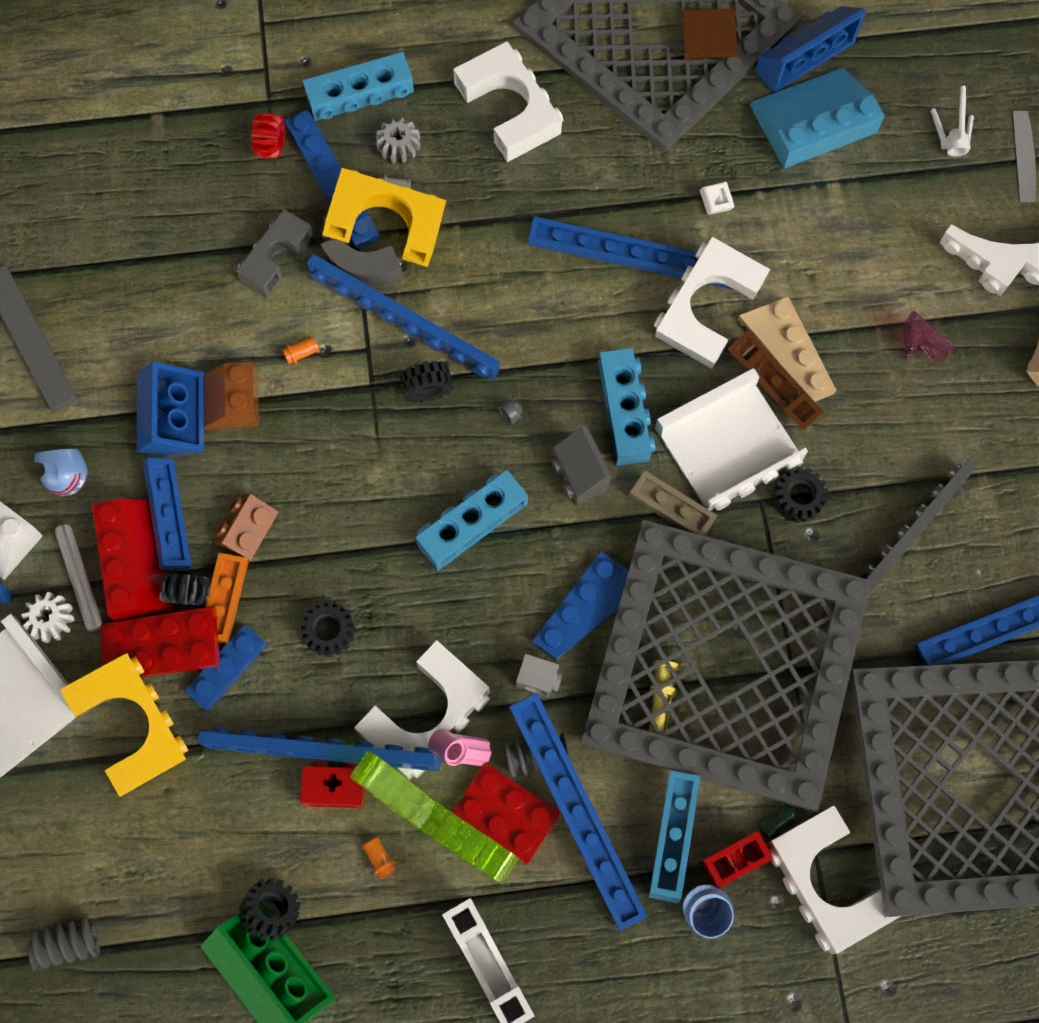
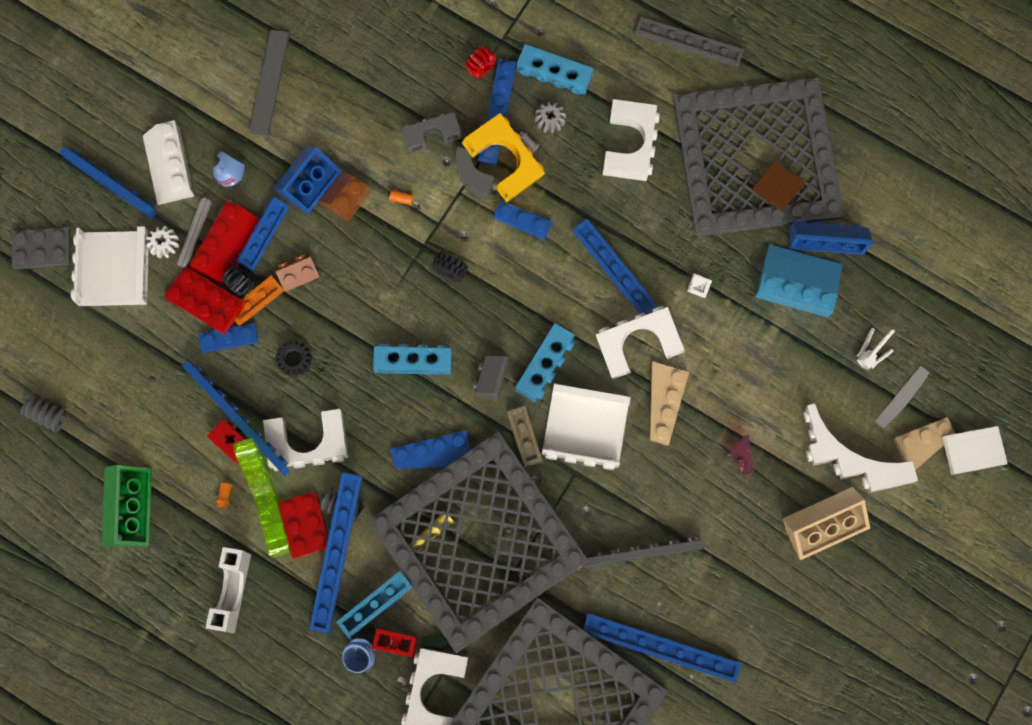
camera: 40 degrees right, 5 degrees up
yellow arch [60,653,188,797] -> none
black tyre [239,878,301,941] -> none
blue plate [307,254,499,381] -> none
bright pink piece [428,729,492,766] -> none
dark grey hinge [499,400,522,425] -> none
light grey brick [516,654,563,698] -> none
reddish brown slope [728,330,824,431] -> none
black tyre [773,467,828,522] -> none
none -> blue plate [494,201,552,240]

